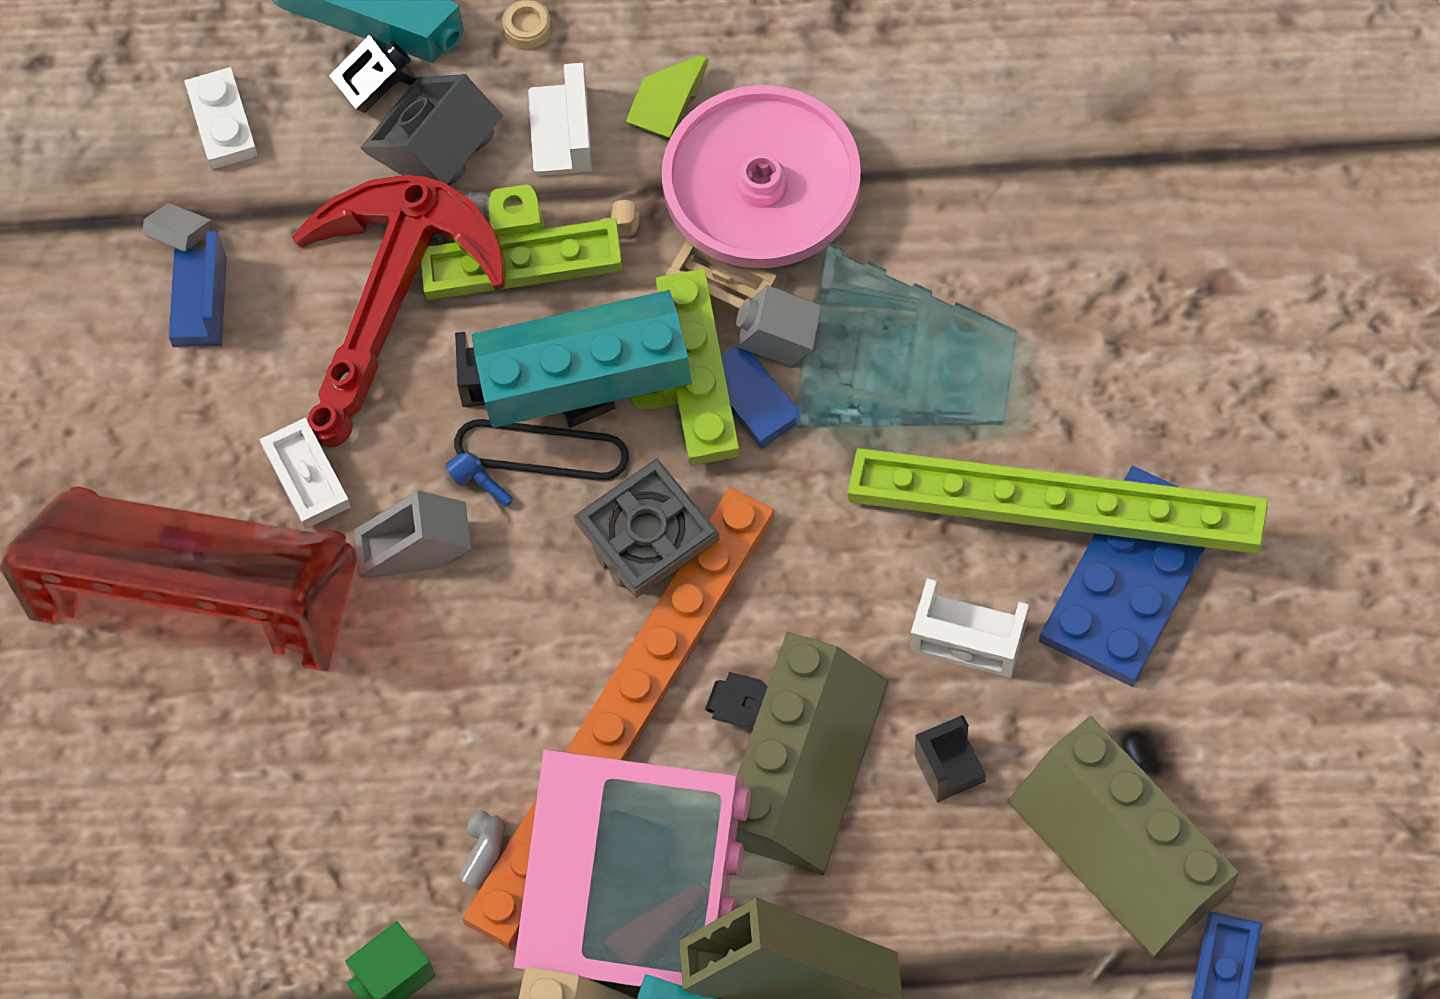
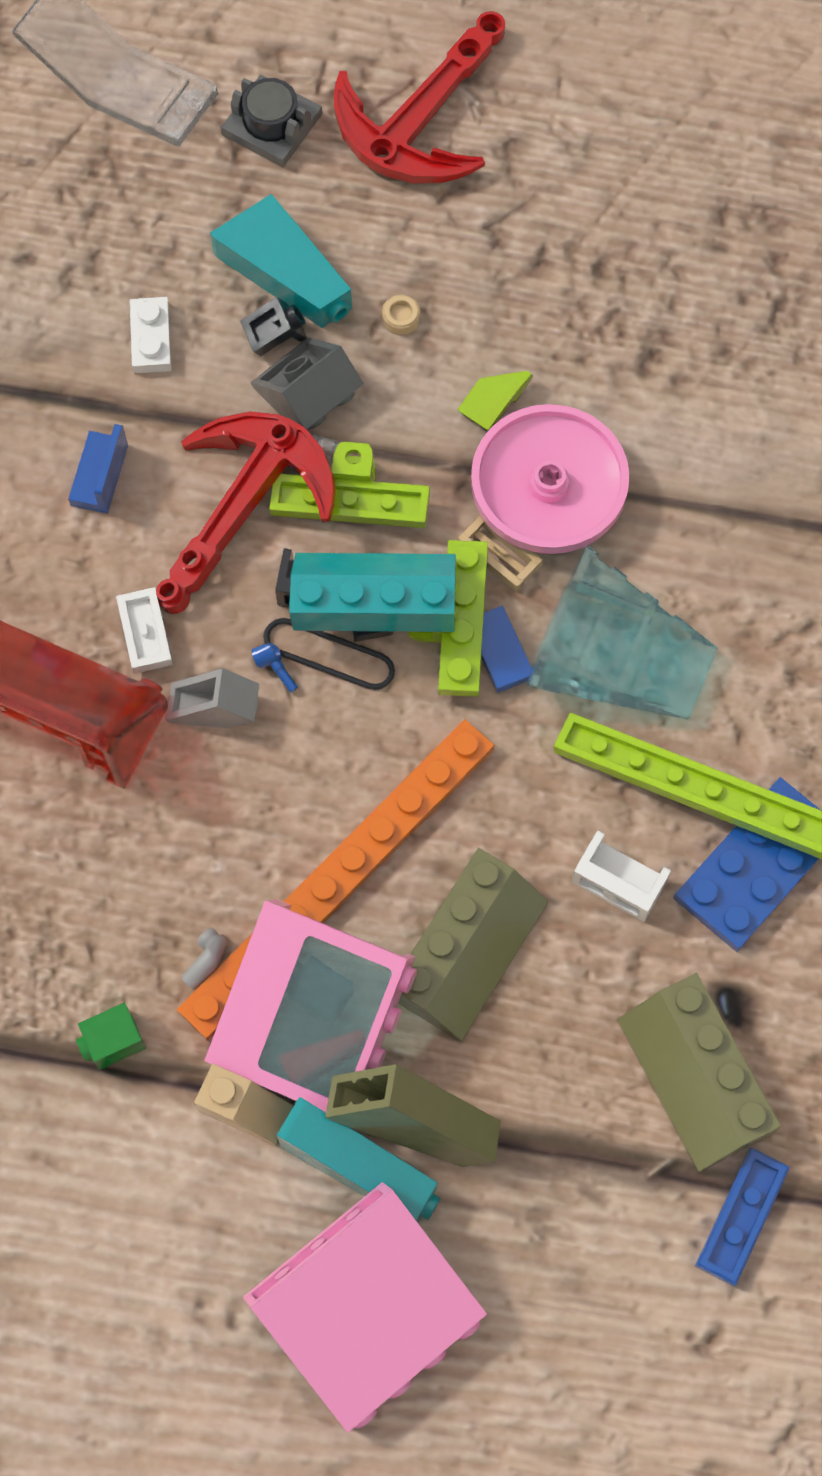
camera: 10 degrees right, 5 degrees up
light grey tile [142,203,211,252] -> none
white panel [528,63,593,176] -> none
dark grey piece [574,458,720,599] -> none
tan hand [600,200,640,238] -> none
black piece [705,672,768,727] -> none
light grey brick [736,285,821,367] -> none
black panel [915,715,986,803] -> none

